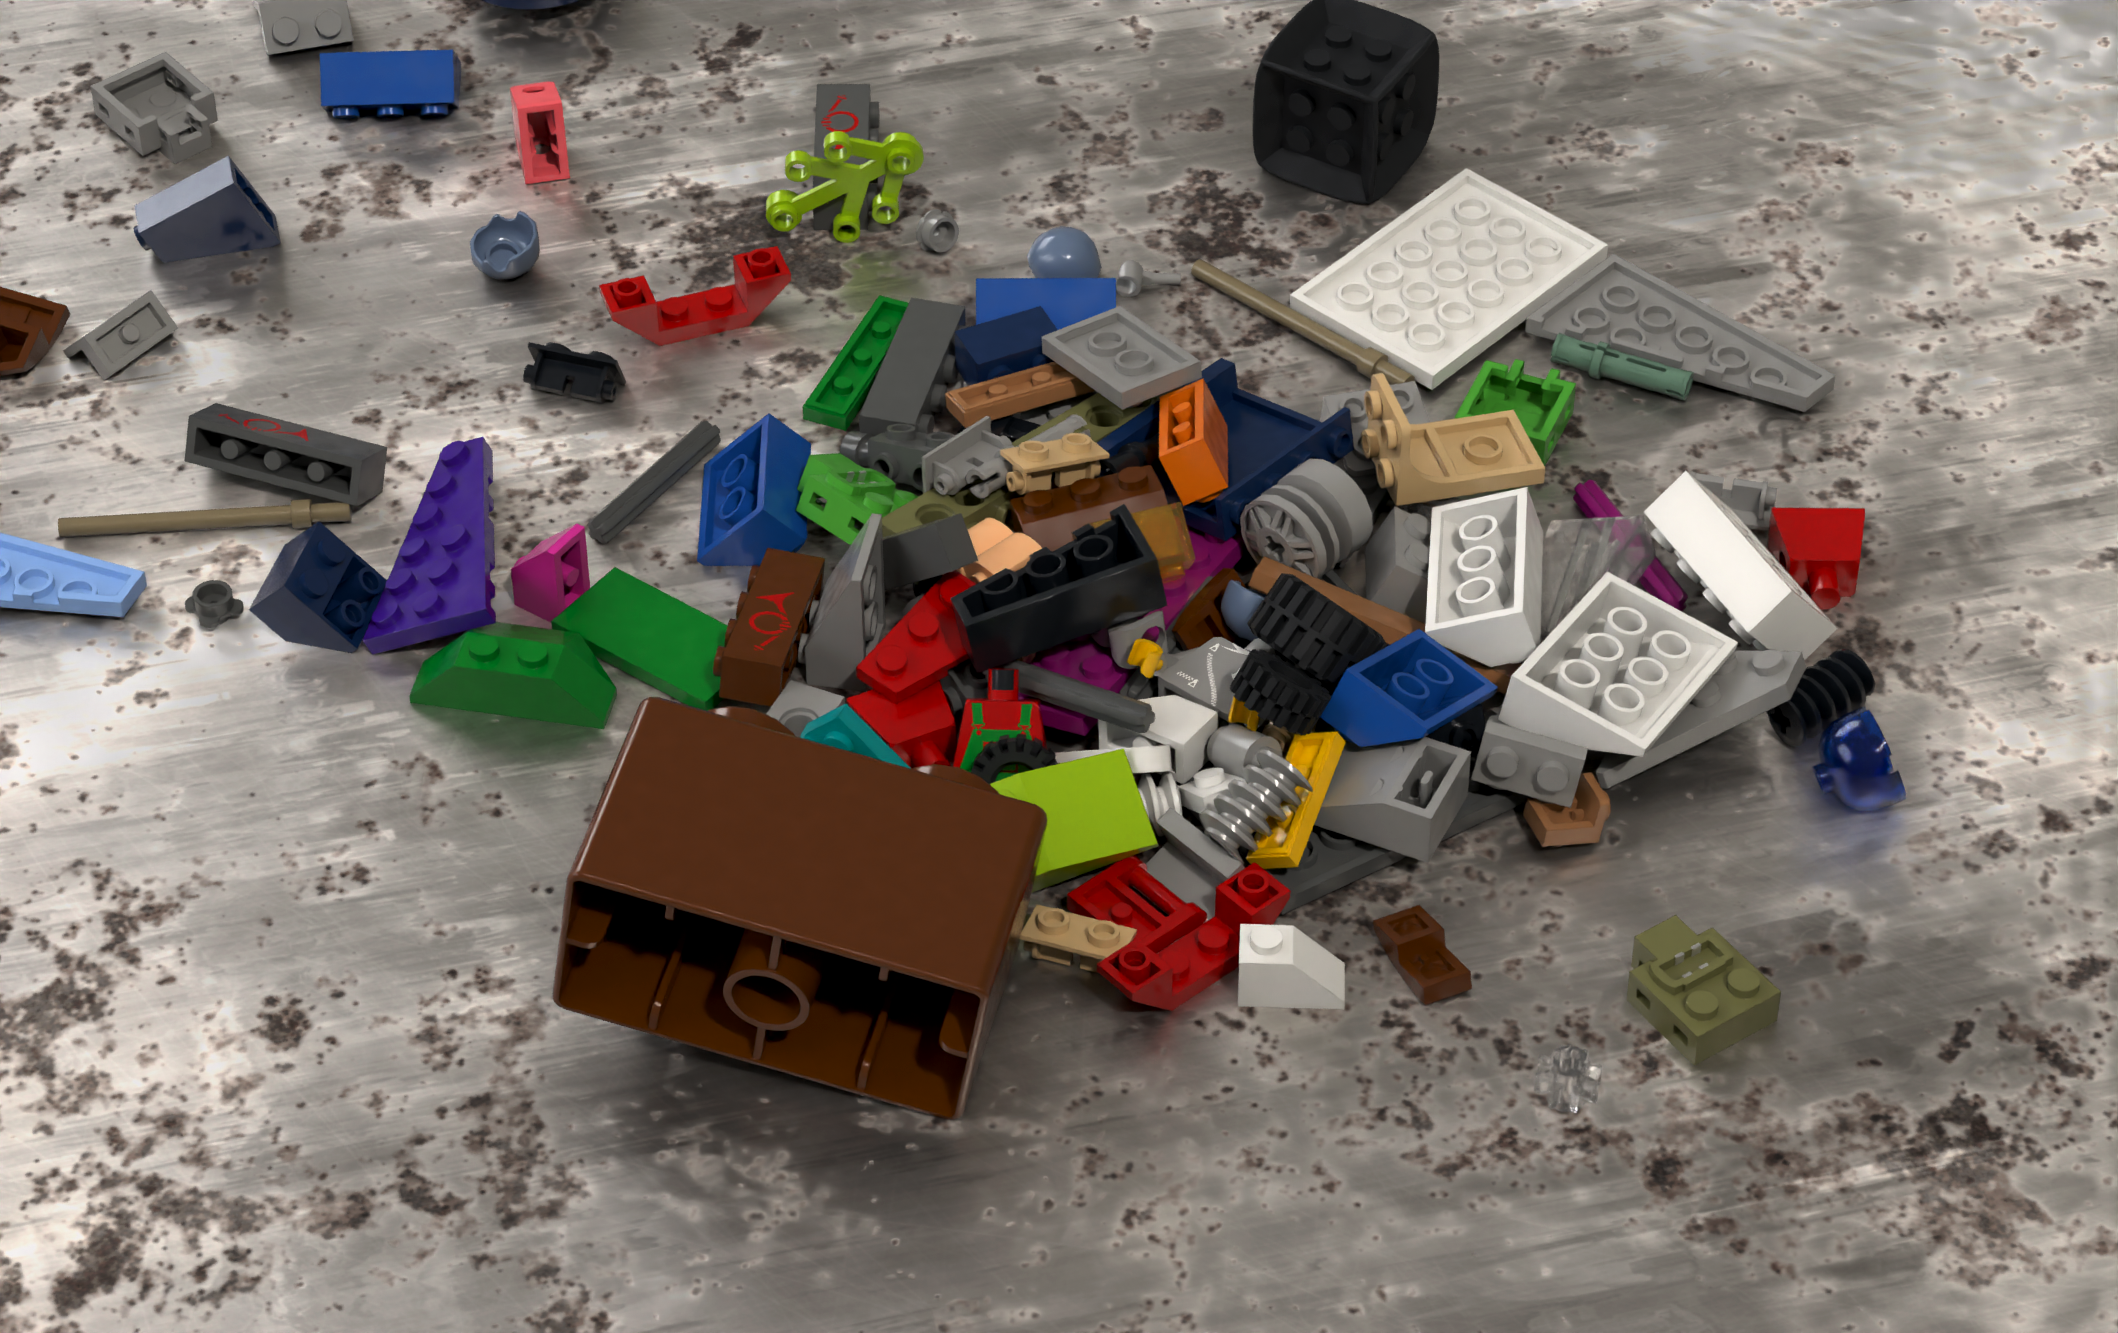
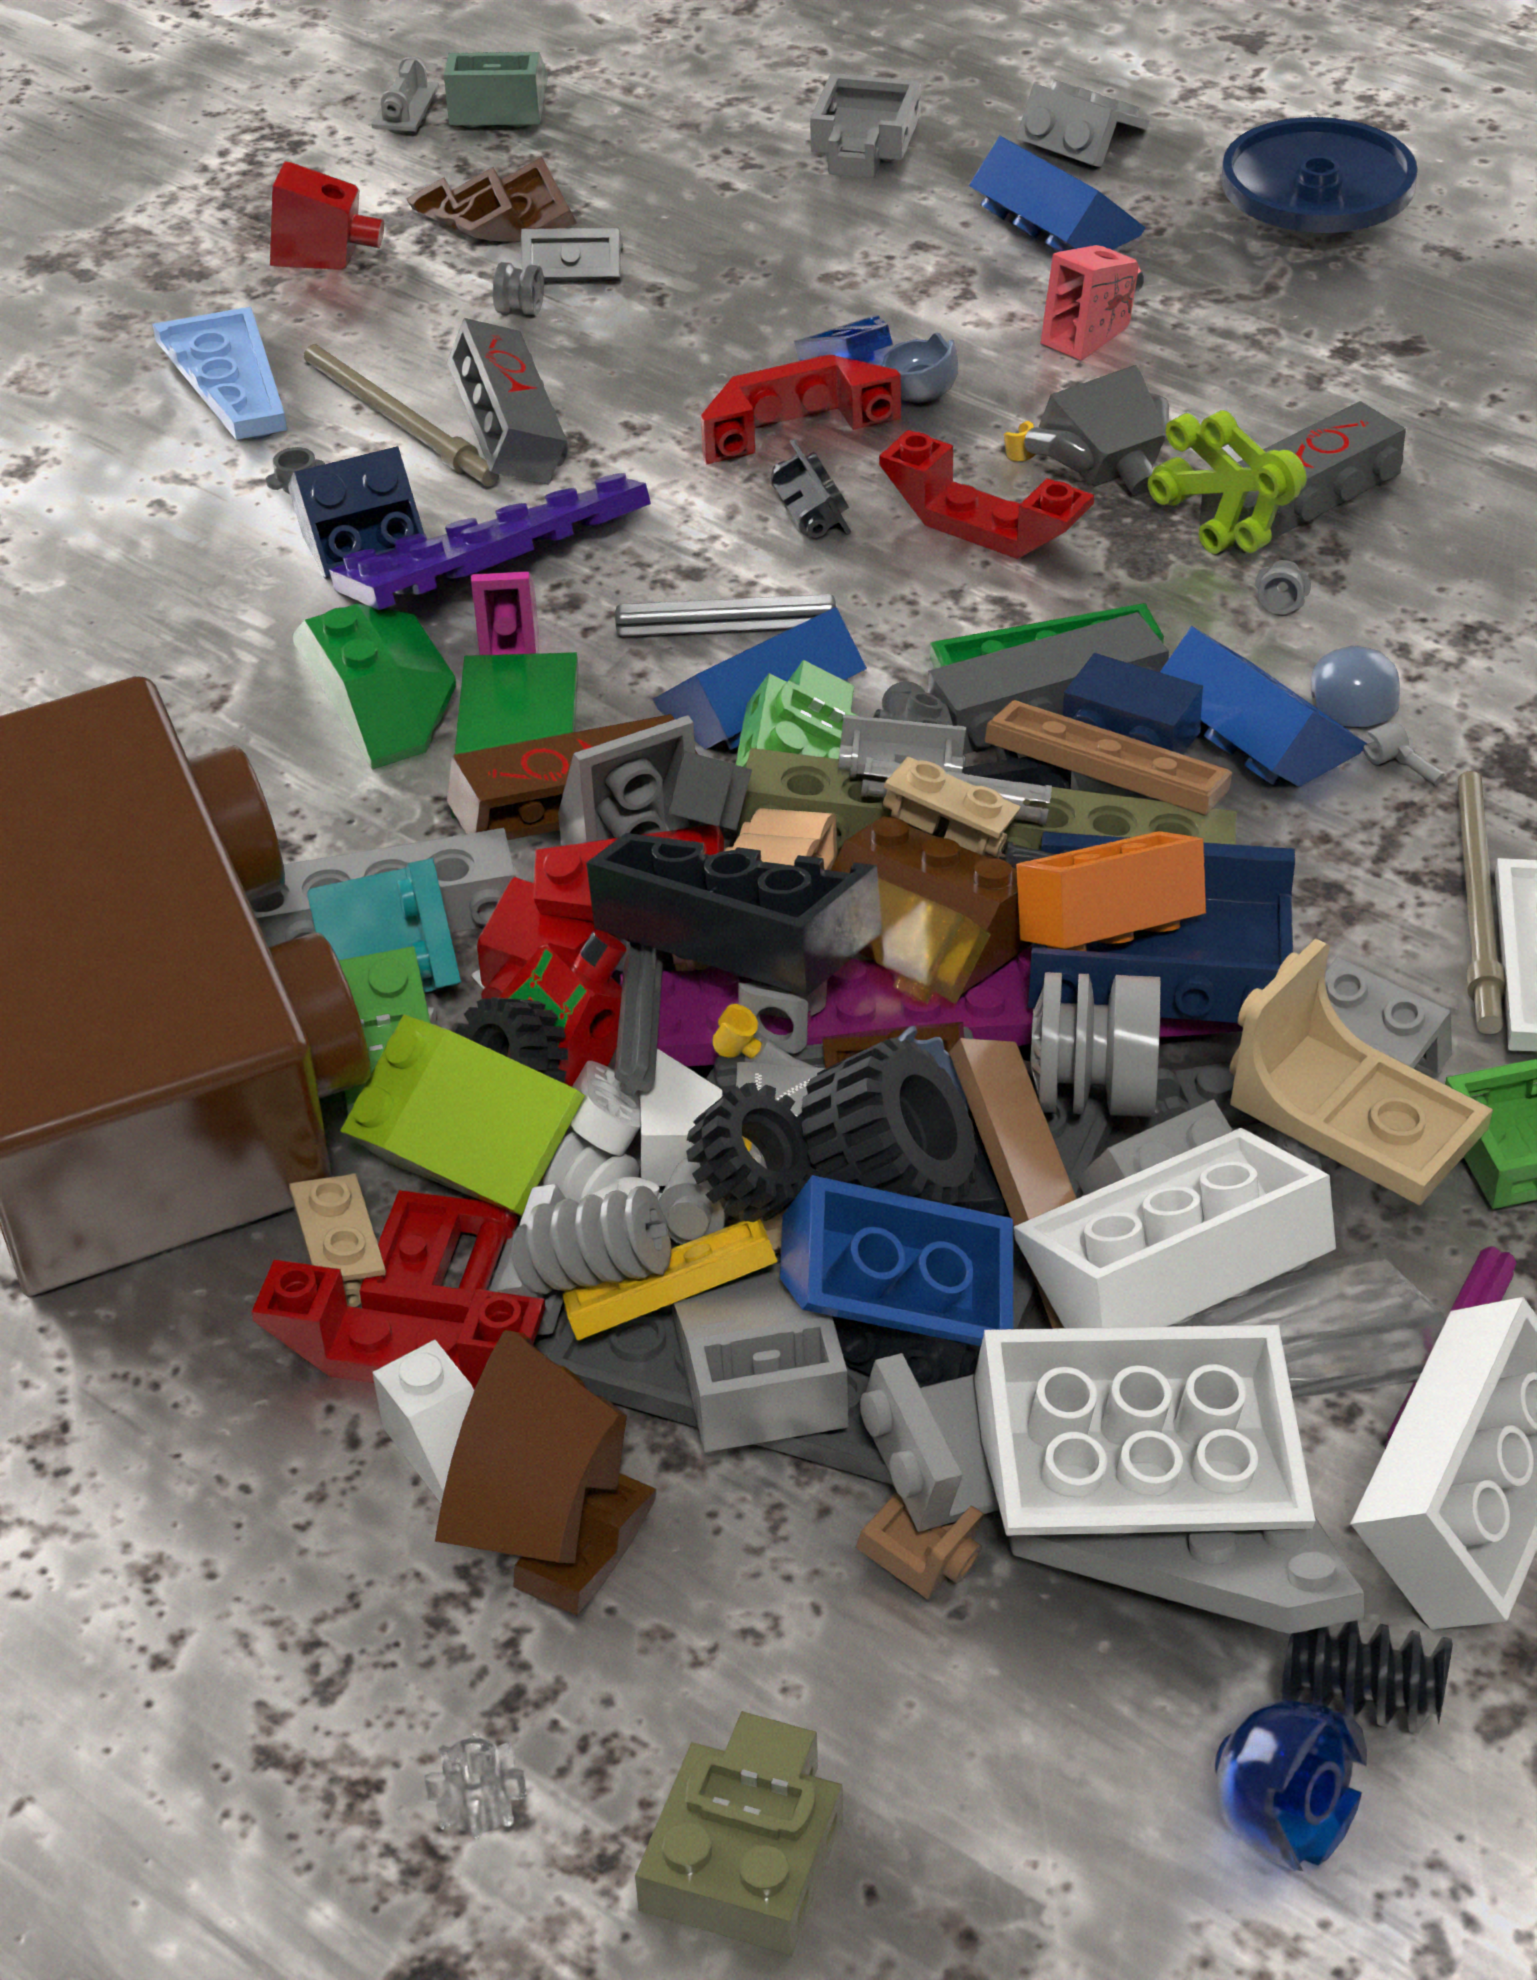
camera: 55 degrees right, 0 degrees up
dark blue slope [133,156,281,263] -> none
light grey plate [1041,306,1202,410] -> none
none -> reddish brown slope [434,1330,627,1563]
none -> flat silver wheel [493,262,544,316]
none -> red slope [701,354,901,465]
none -> clear blue wing [794,315,893,363]
none -> dark grey torso [1003,365,1169,496]

